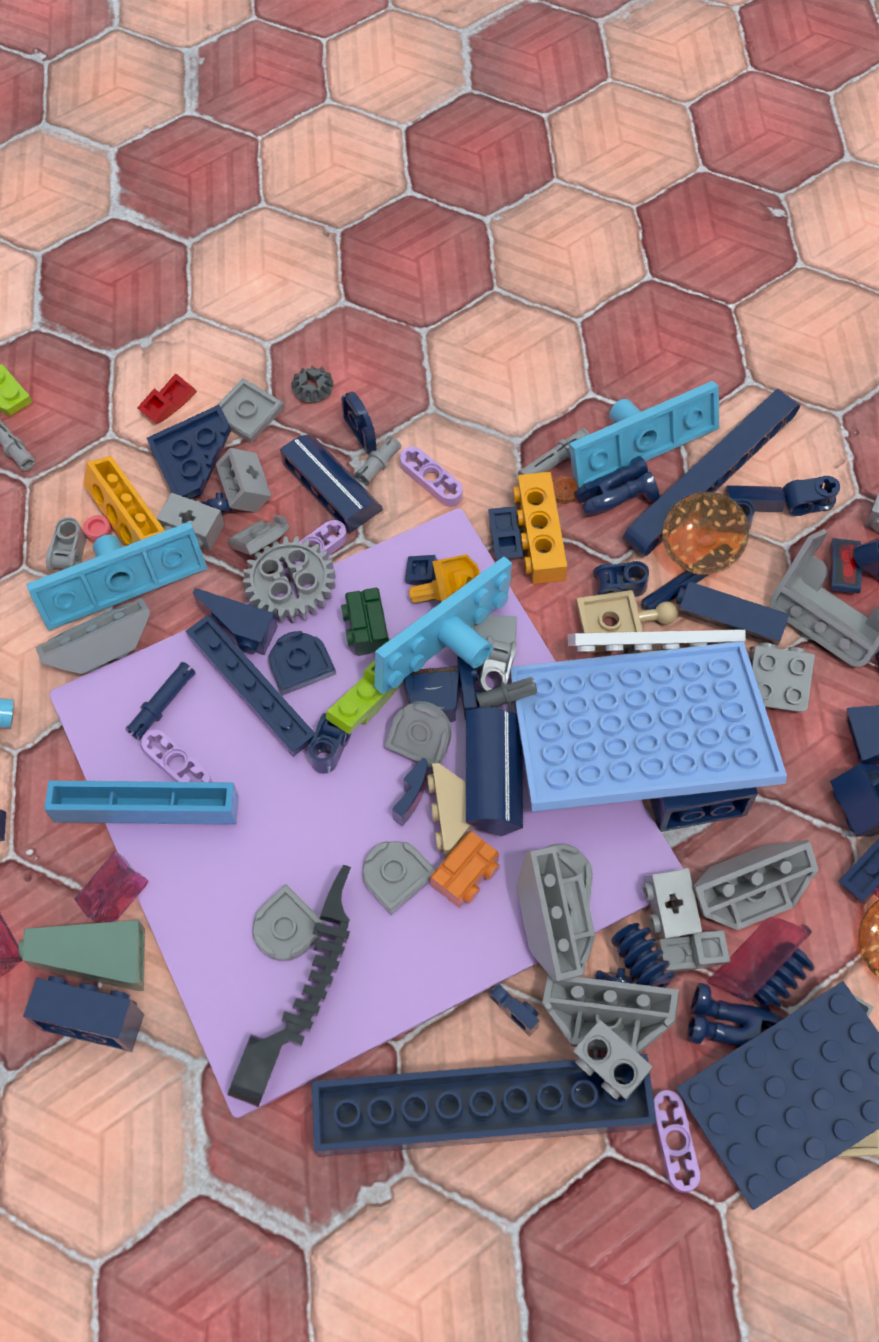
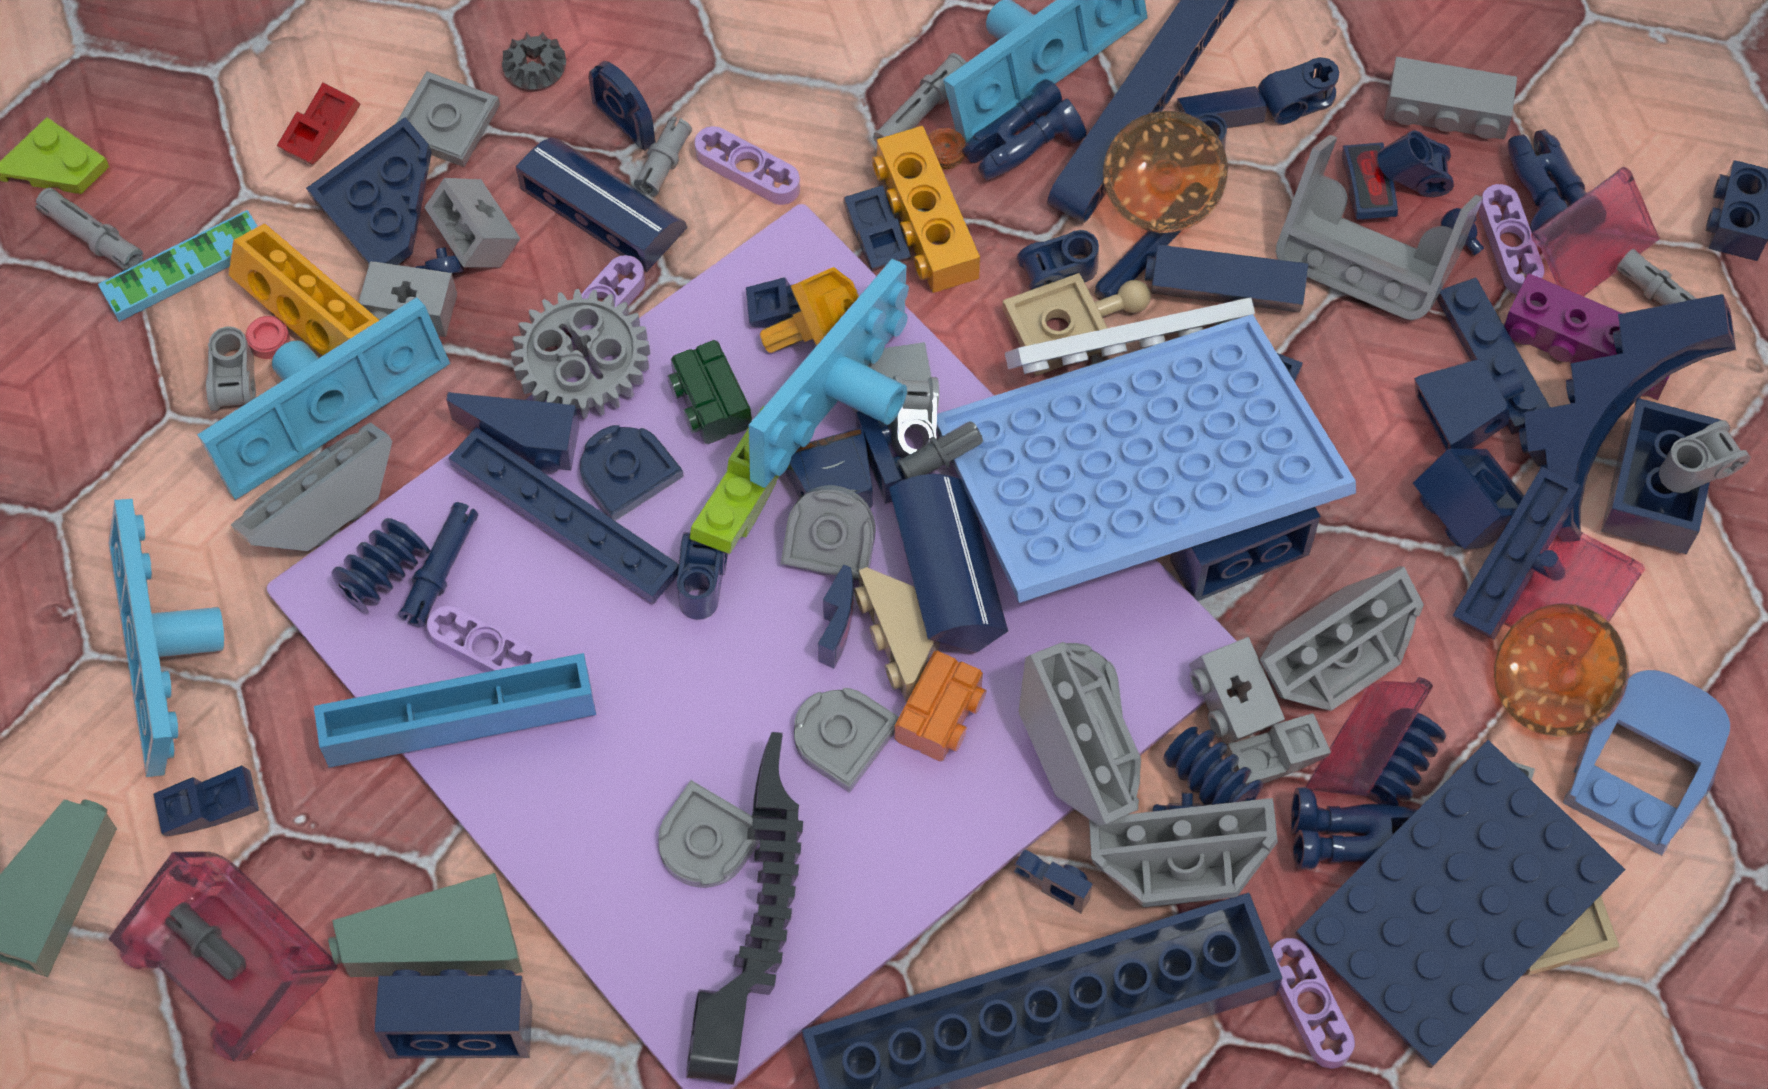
camera: 15 degrees left, 0 degrees up
clear pink bracket [74,851,149,923] -> none
light grey tile [227,515,289,555] -> none
light grey brick [573,1020,653,1100] -> none
light grey bracket [749,643,815,712] -> none
none -> tile [98,210,258,322]
none -> dark blue piece [331,518,430,614]

